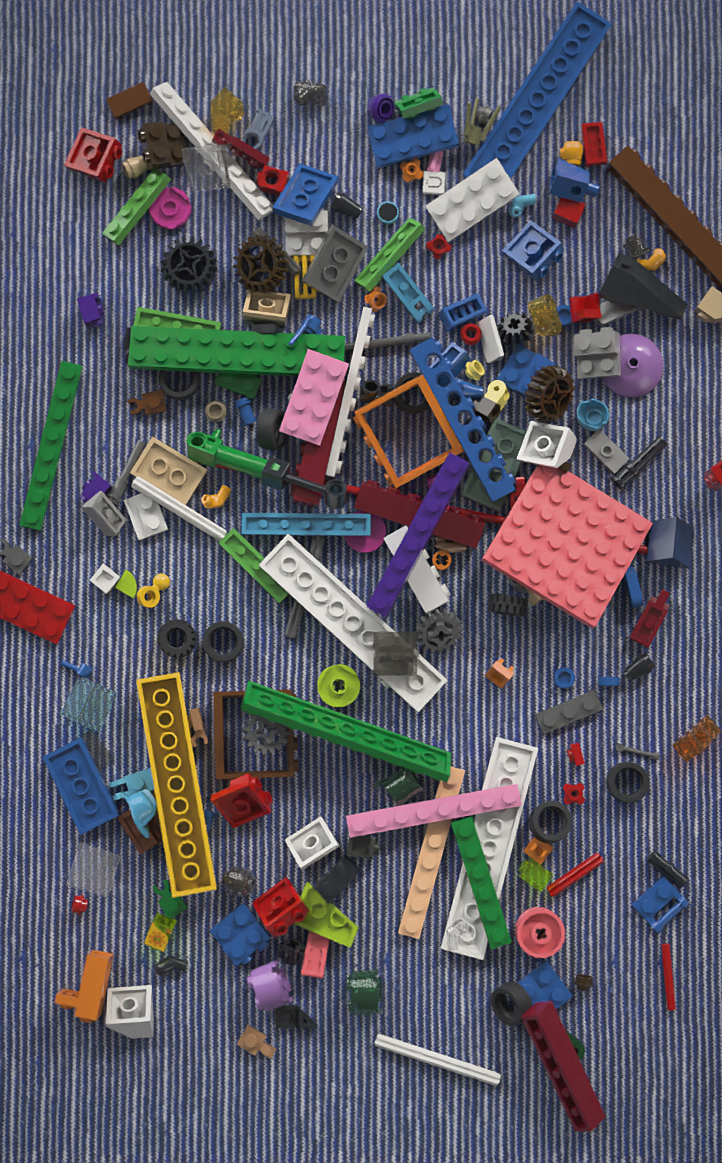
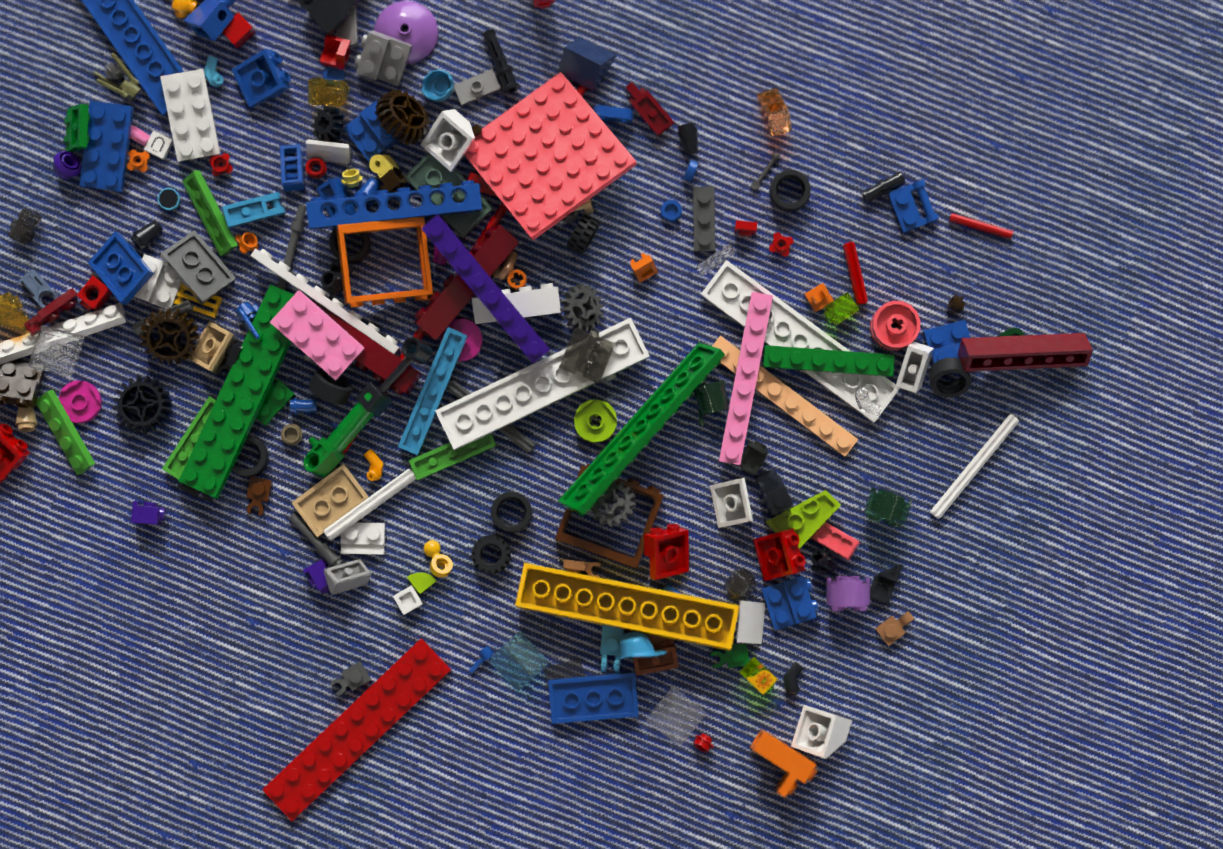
camera: 70 degrees left, 0 degrees up
green plate [19,361,83,531] -> none
black tyre [529,800,572,844] -> none
none -> clear axle [696,244,735,276]
none -> white sticker [737,601,765,644]
none -> white brick [896,341,934,393]

